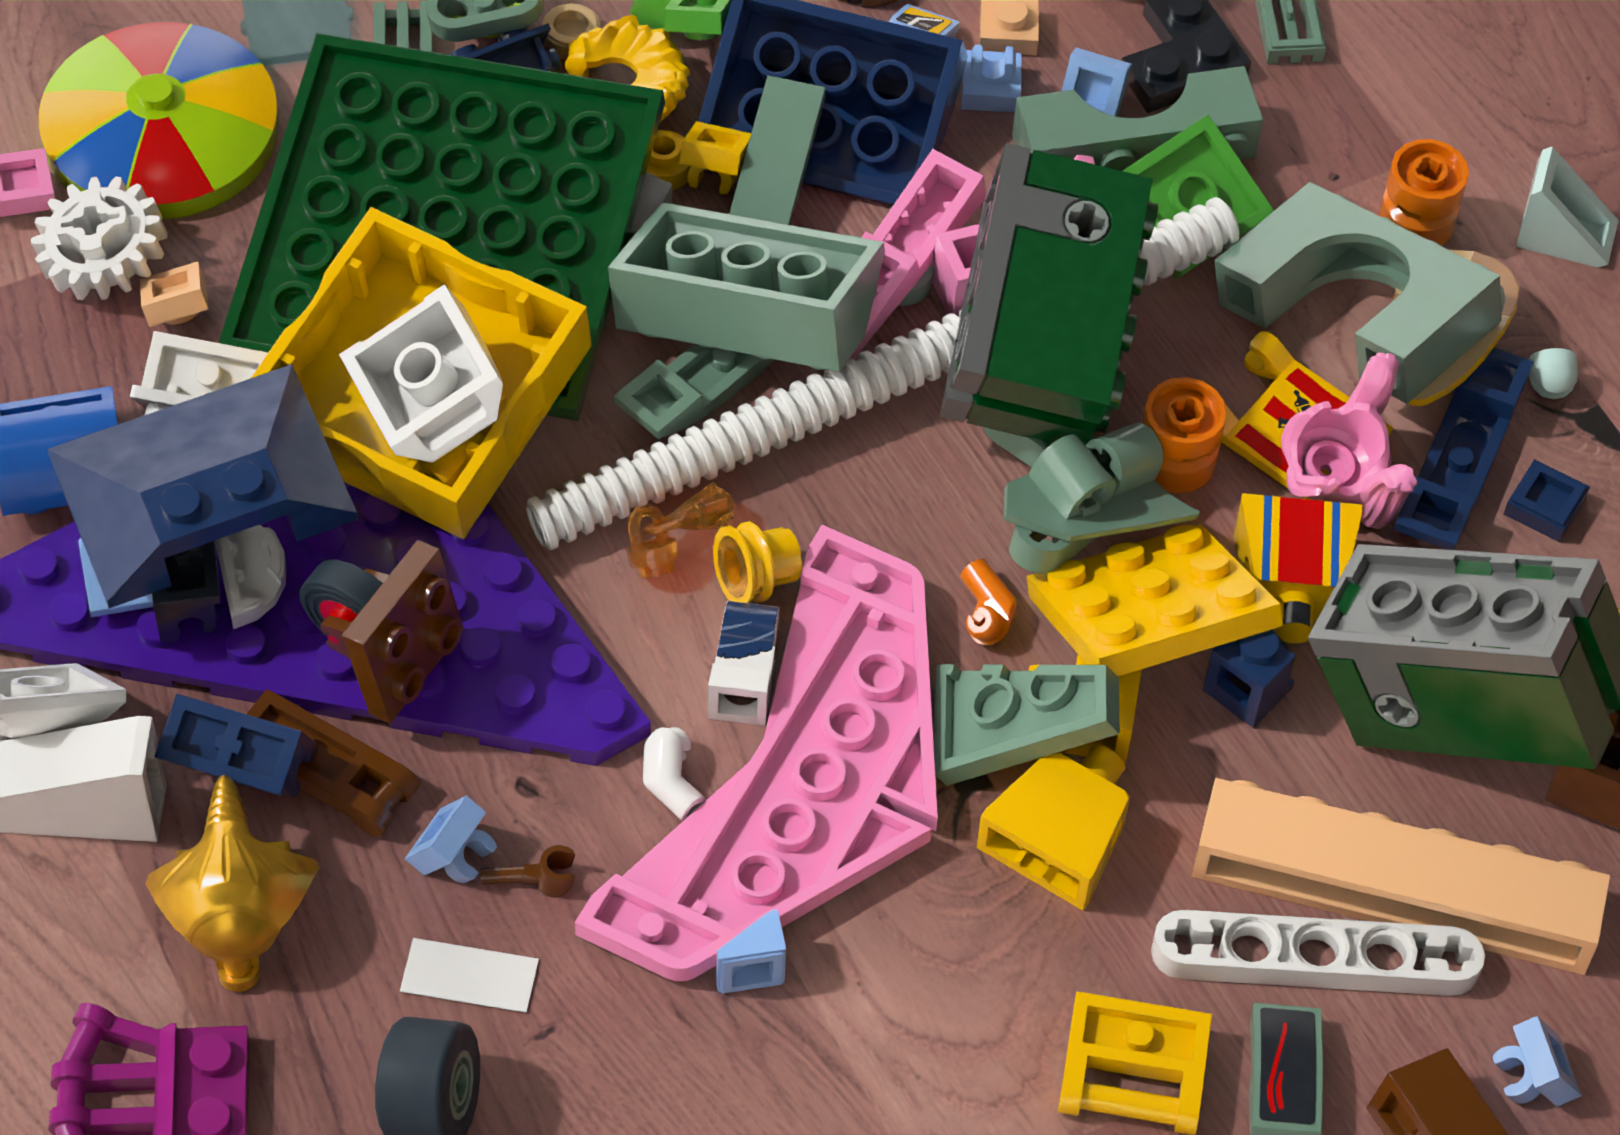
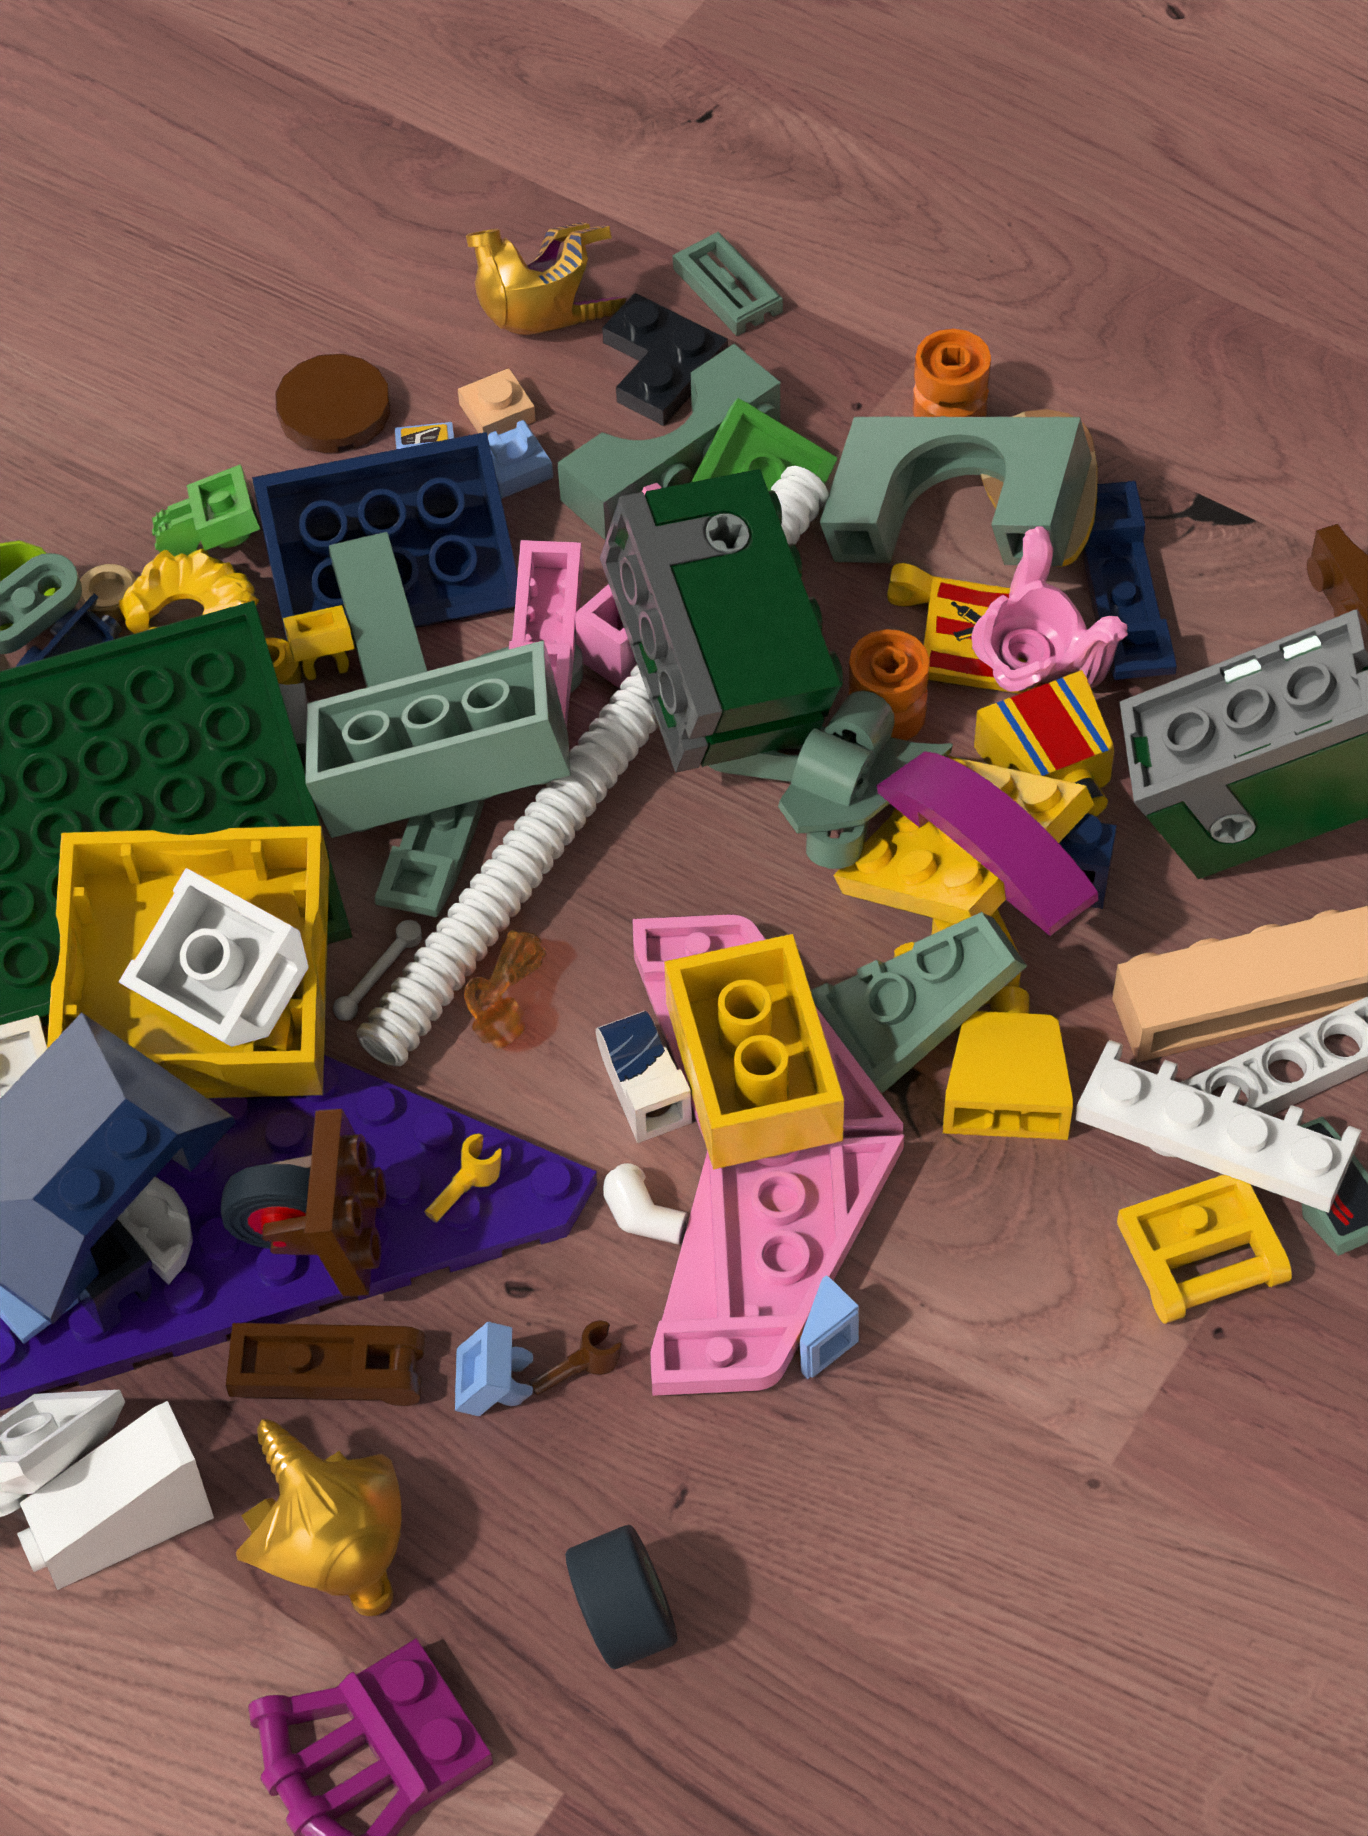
camera: 25 degrees left, 0 degrees up
dark blue hinge [154,693,317,797] -> none
white sticker [400,938,539,1013] -> none
yellow piece [713,521,802,603] -> none
orange arm [960,558,1017,646] -> none
light blue tile [1062,47,1132,117] -> none
dark blue tile [1503,459,1590,542] -> none
light aqua slope [1516,146,1619,268] -> none
light aqua hinge [1528,348,1579,400] -> none
none -> white hinge [333,920,422,1021]
none -> yellow hand [424,1133,502,1223]
none -> yellow brick [664,934,844,1170]
none -> magenta slope [877,751,1099,936]
none -> white hinge [1076,1040,1362,1213]

